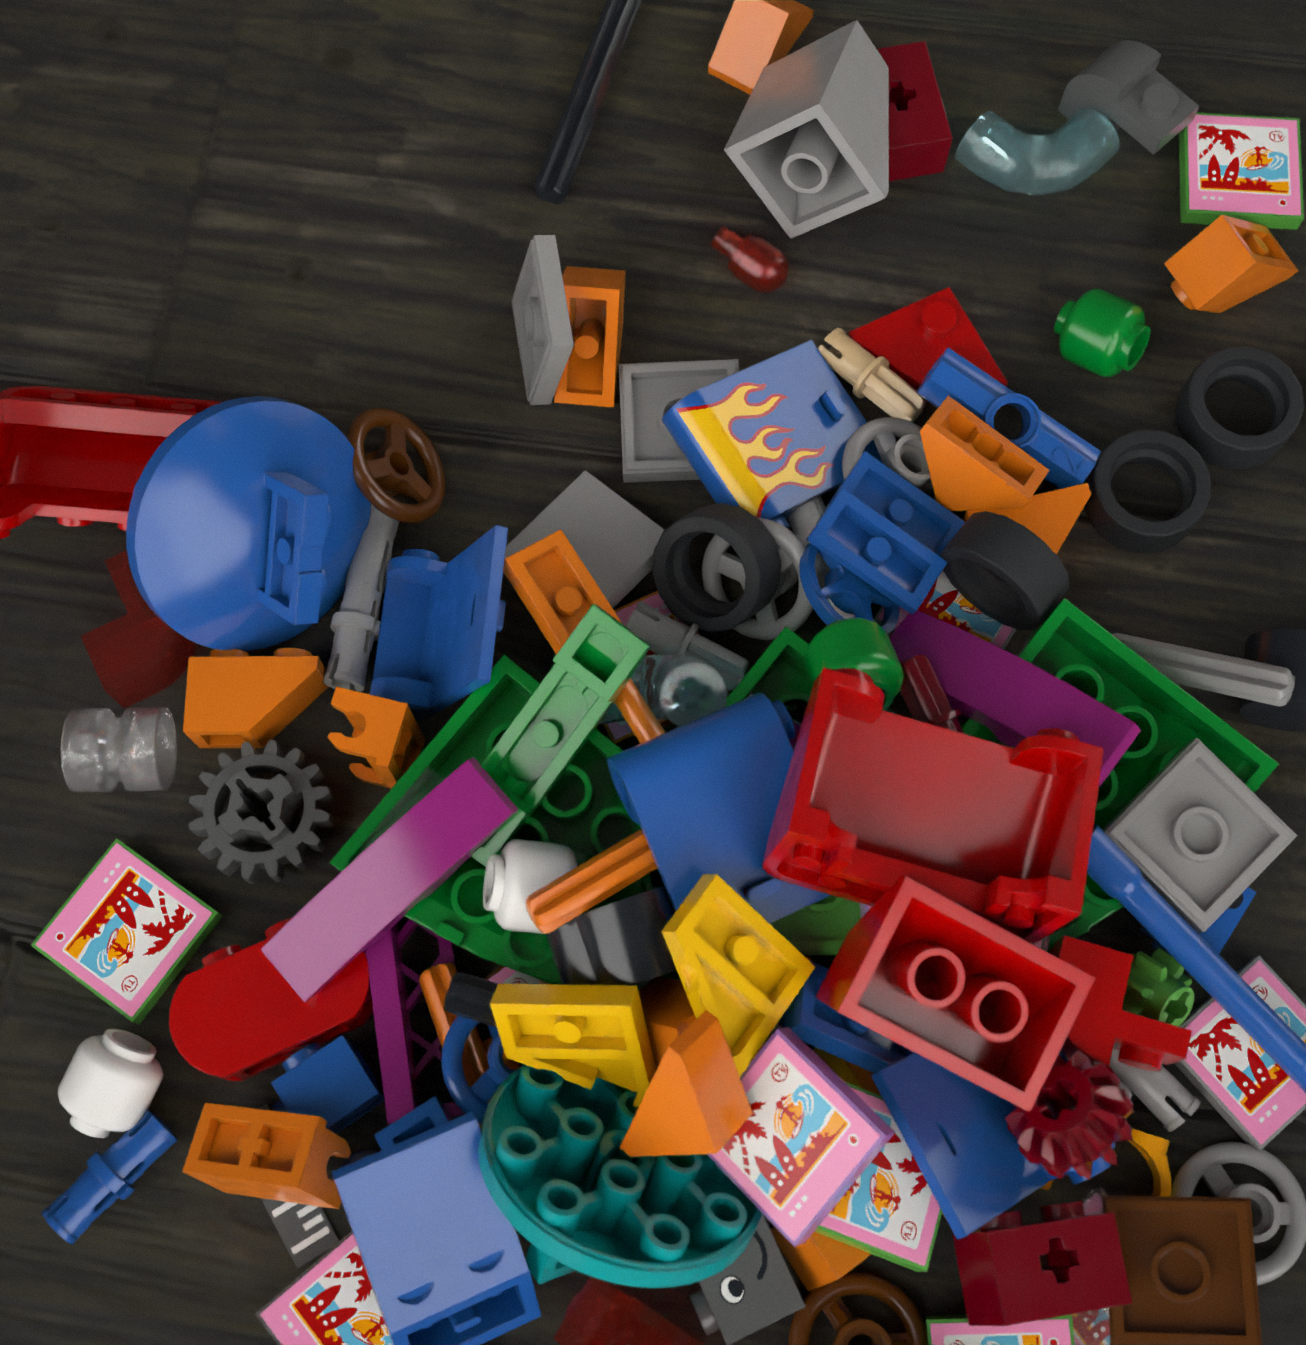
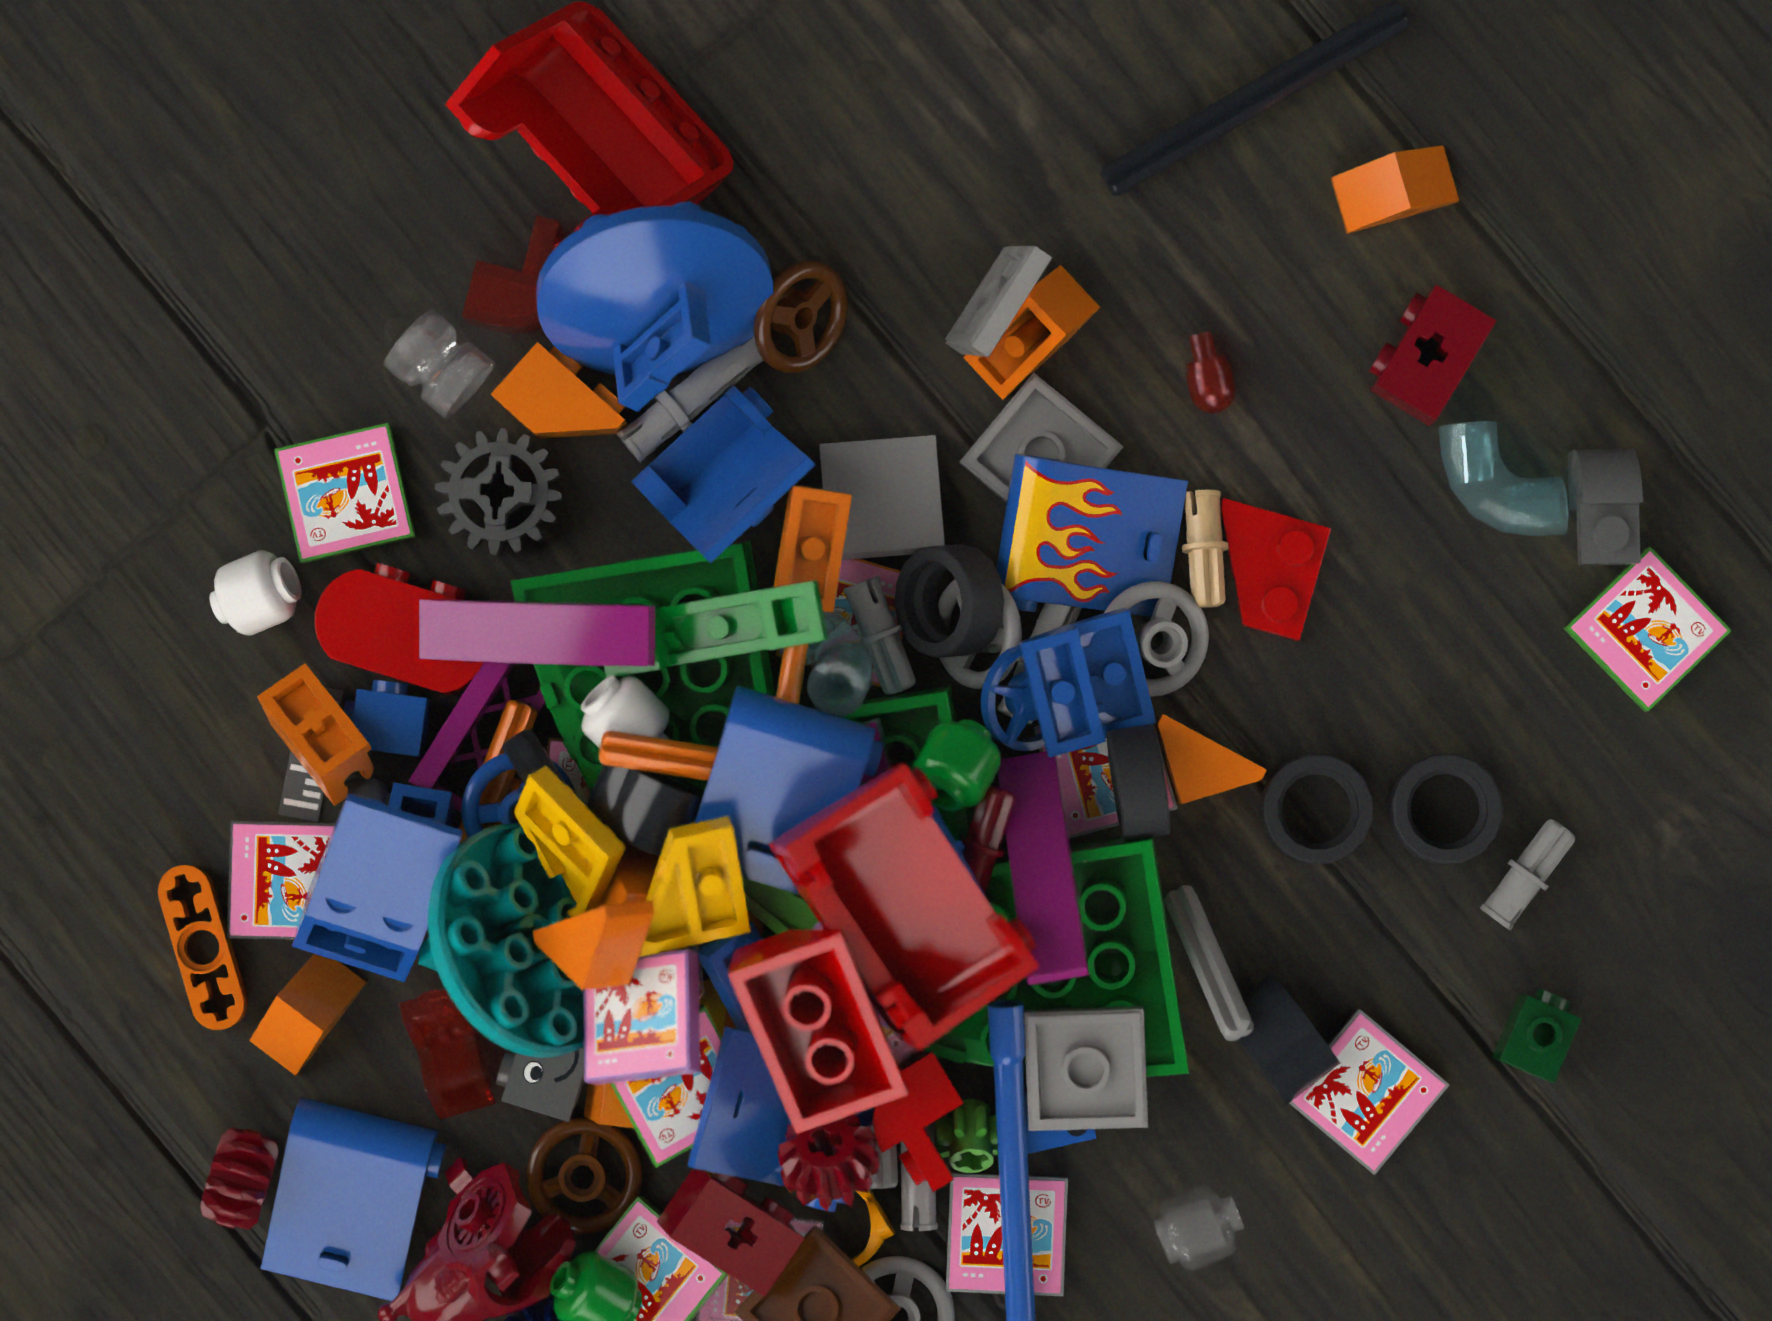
camera: 40 degrees right, 15 degrees up
blue pin [41,1108,179,1244] -> none
orange hinge [328,686,425,789] -> none
light grey slope [724,20,889,239] -> none
blue piece [916,347,1101,489] -> none
orange slope [920,395,1049,511] -> none
green head [1054,288,1151,378] -> none
orange slope [1164,215,1298,313] -> none

